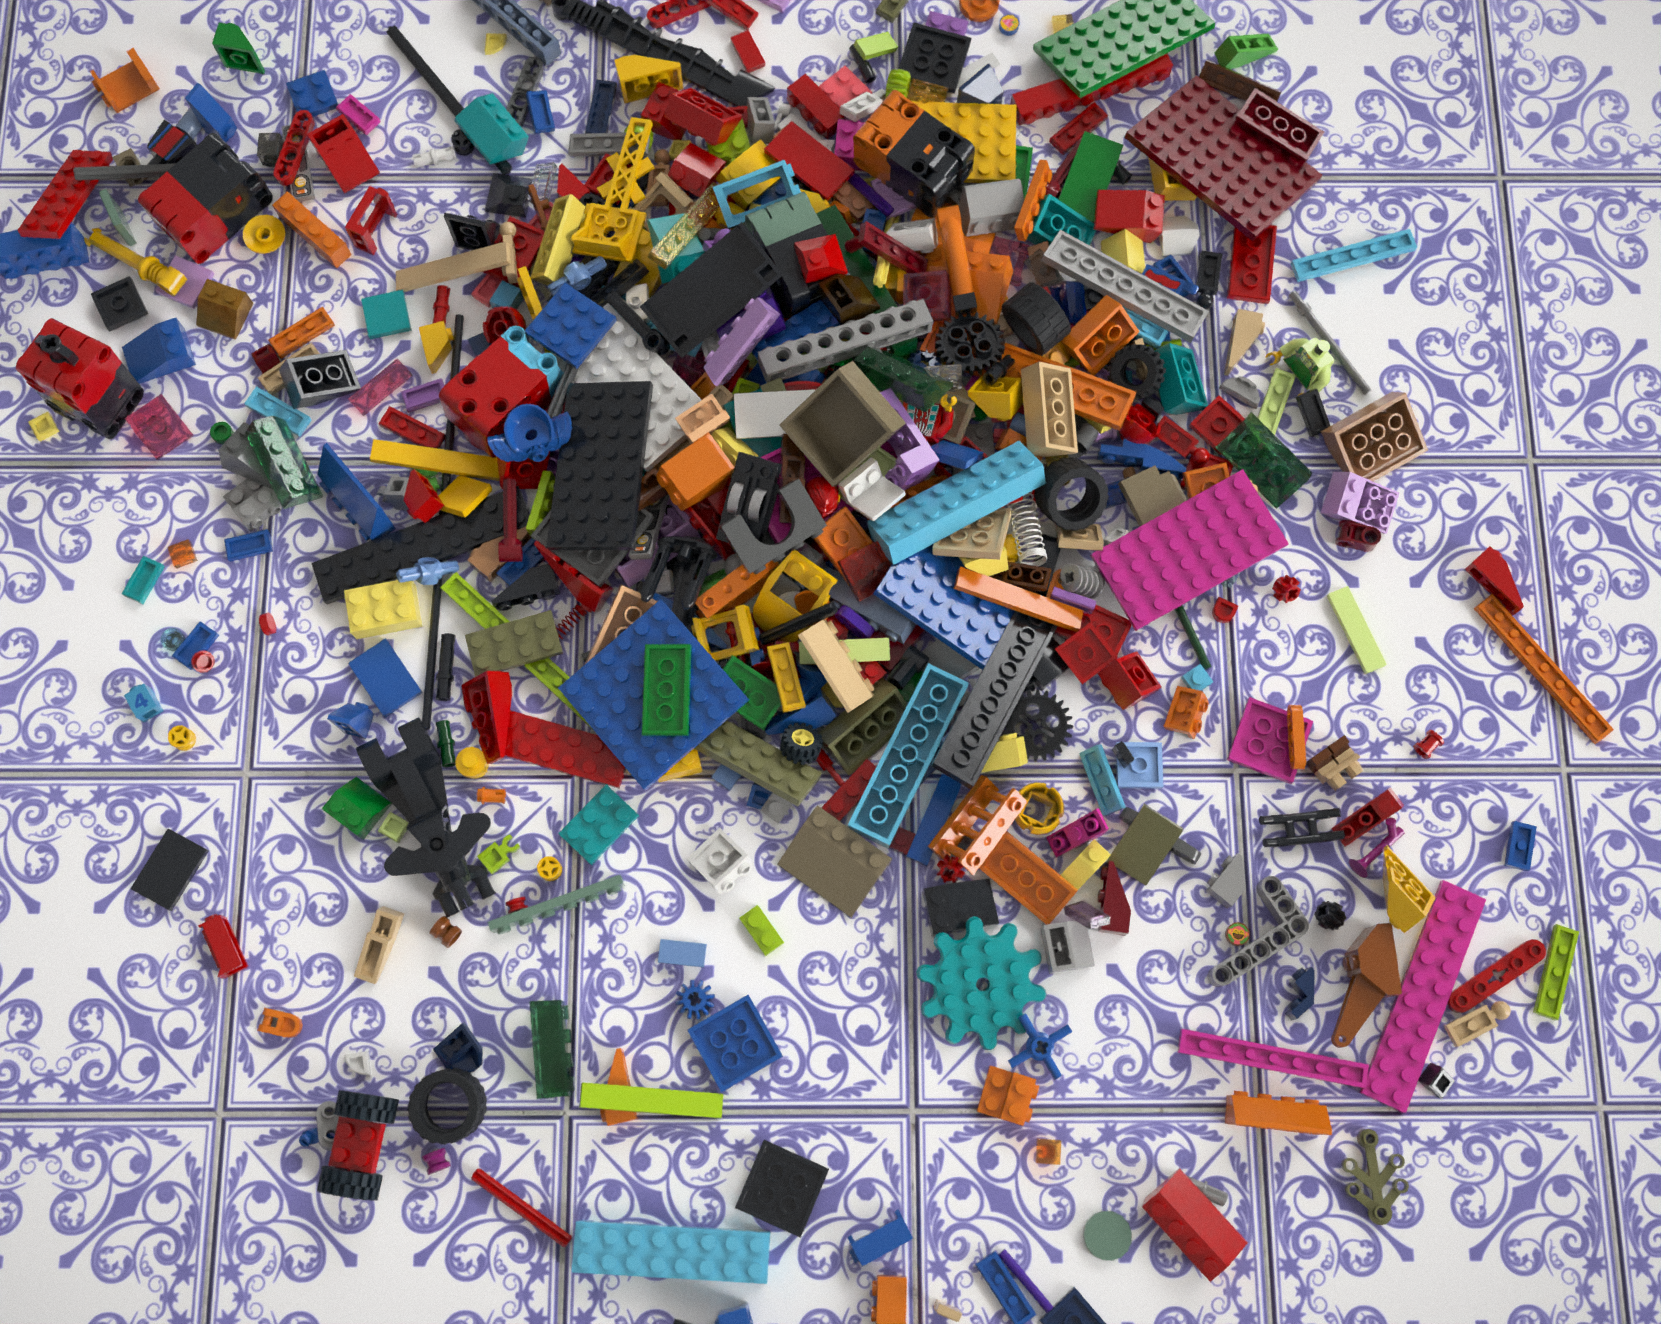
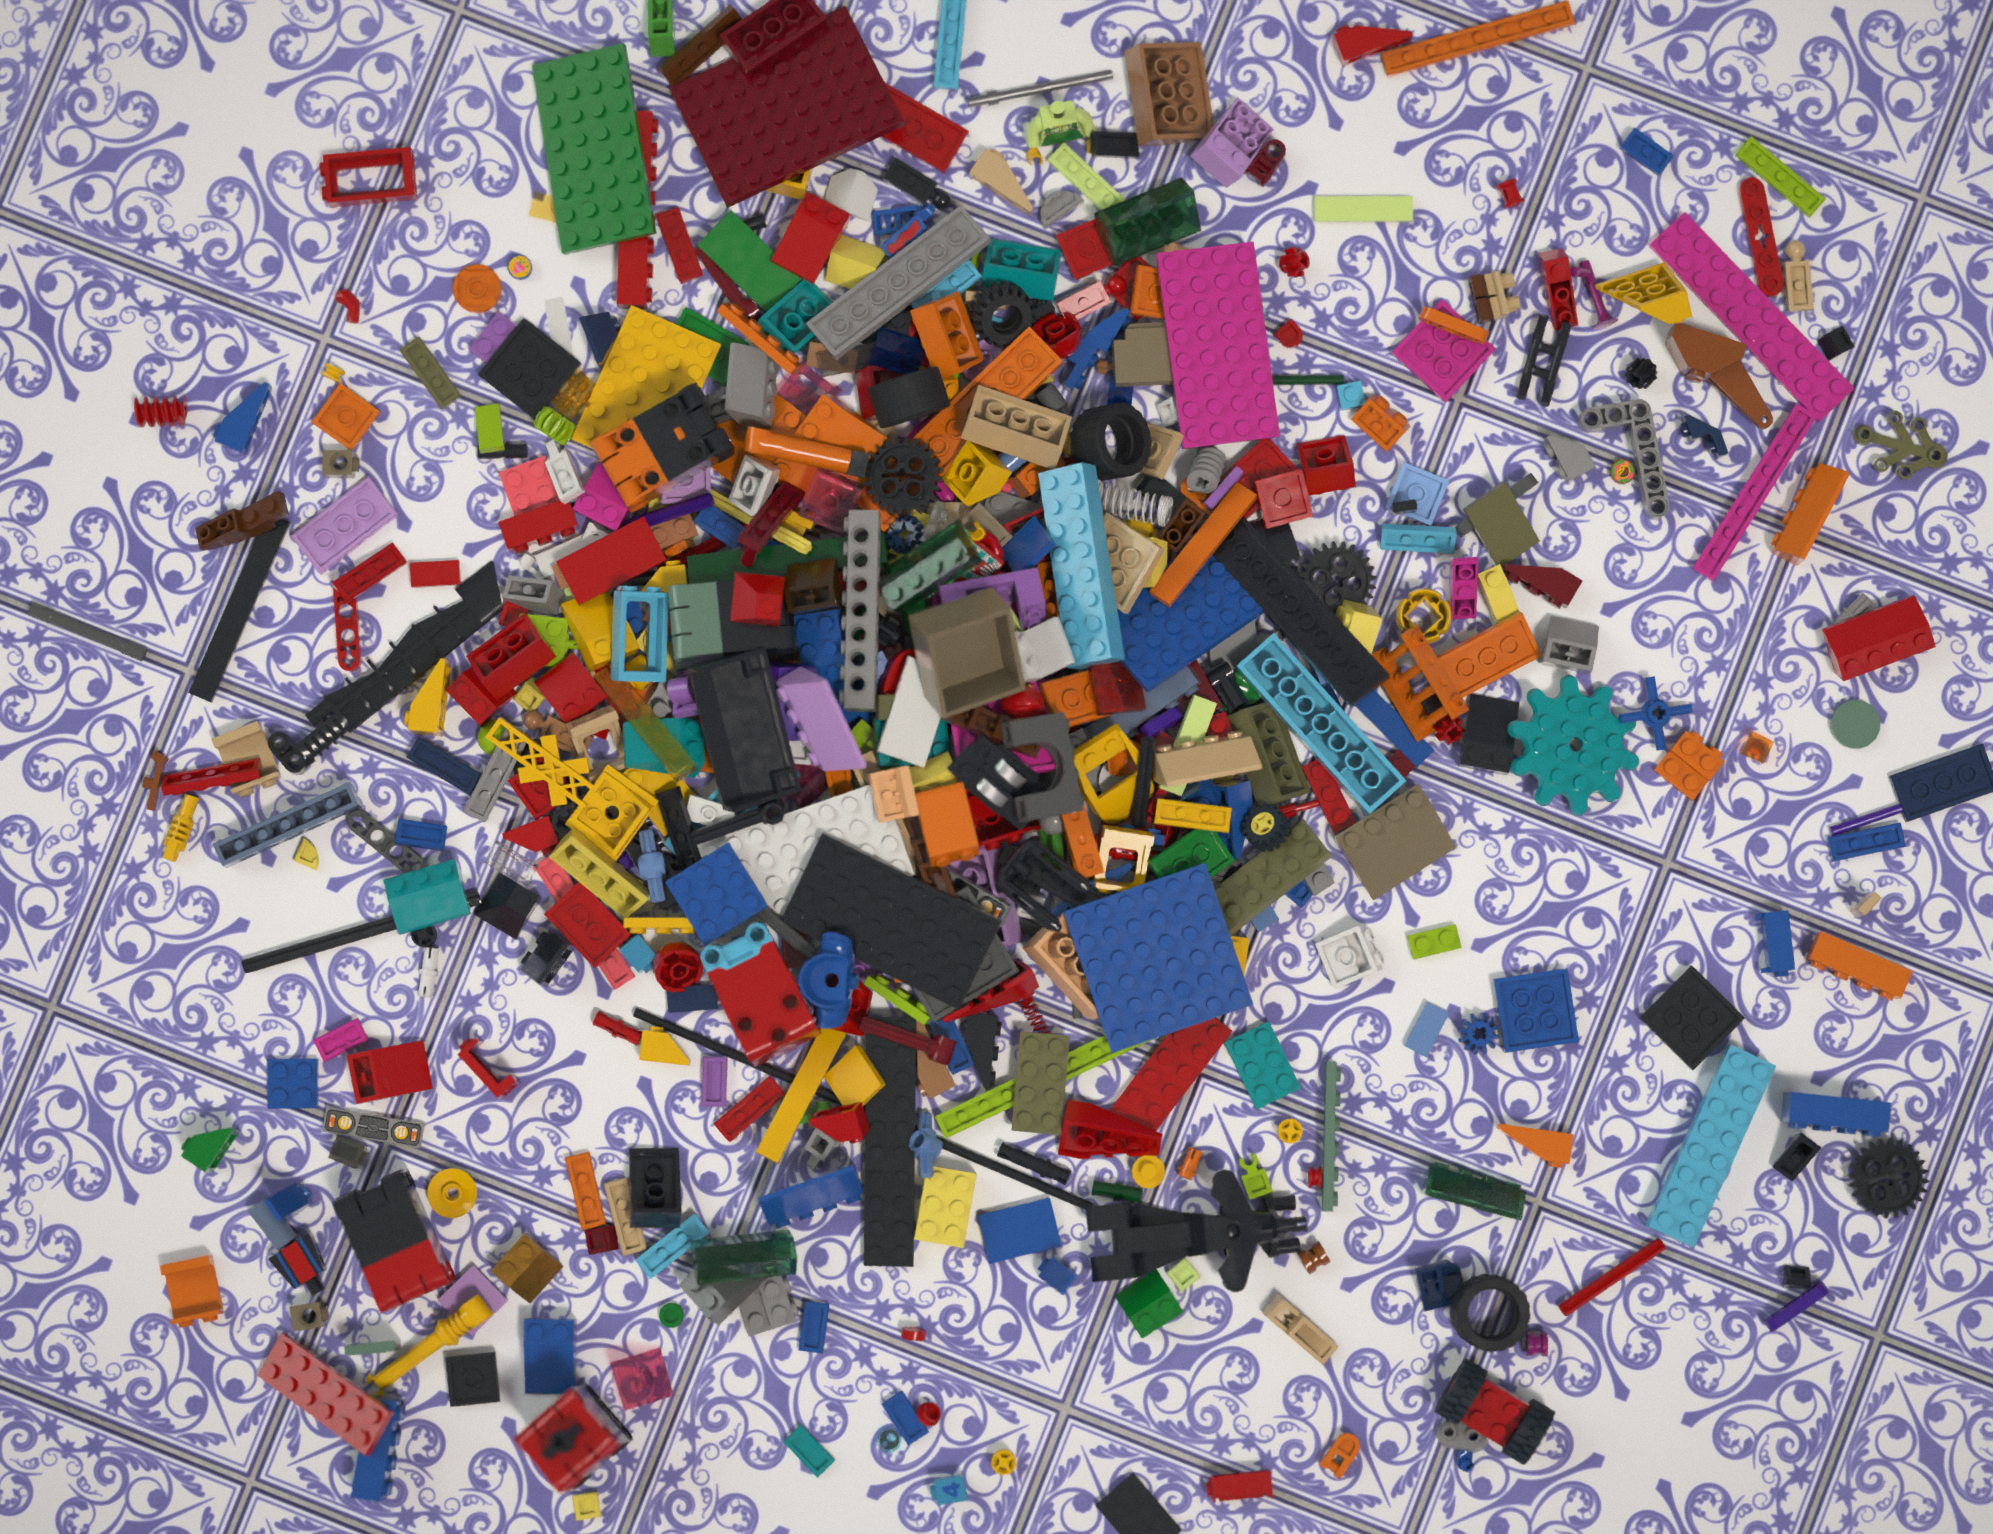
camera: 65 degrees left, 10 degrees up
dark grey axle [74,164,175,181] -> none
clear orange plate [167,539,198,569] -> none
orange brick [272,191,352,269] -> none
red beam [273,110,315,186] -> none
white tile [344,1051,371,1075] -> none
clear pink tile [348,358,413,416] -> none
teal tile [361,290,412,340] -> none
tan tile [396,242,511,292] -> none
tan plate [499,222,518,284] -> none
dark orange piece [528,184,550,231] -> none
lime tile [579,1082,723,1119] -> none
green tile [642,644,691,736] -> none
black axle [983,355,1015,385] -> none
clear purple tile [1064,901,1110,930] -> none

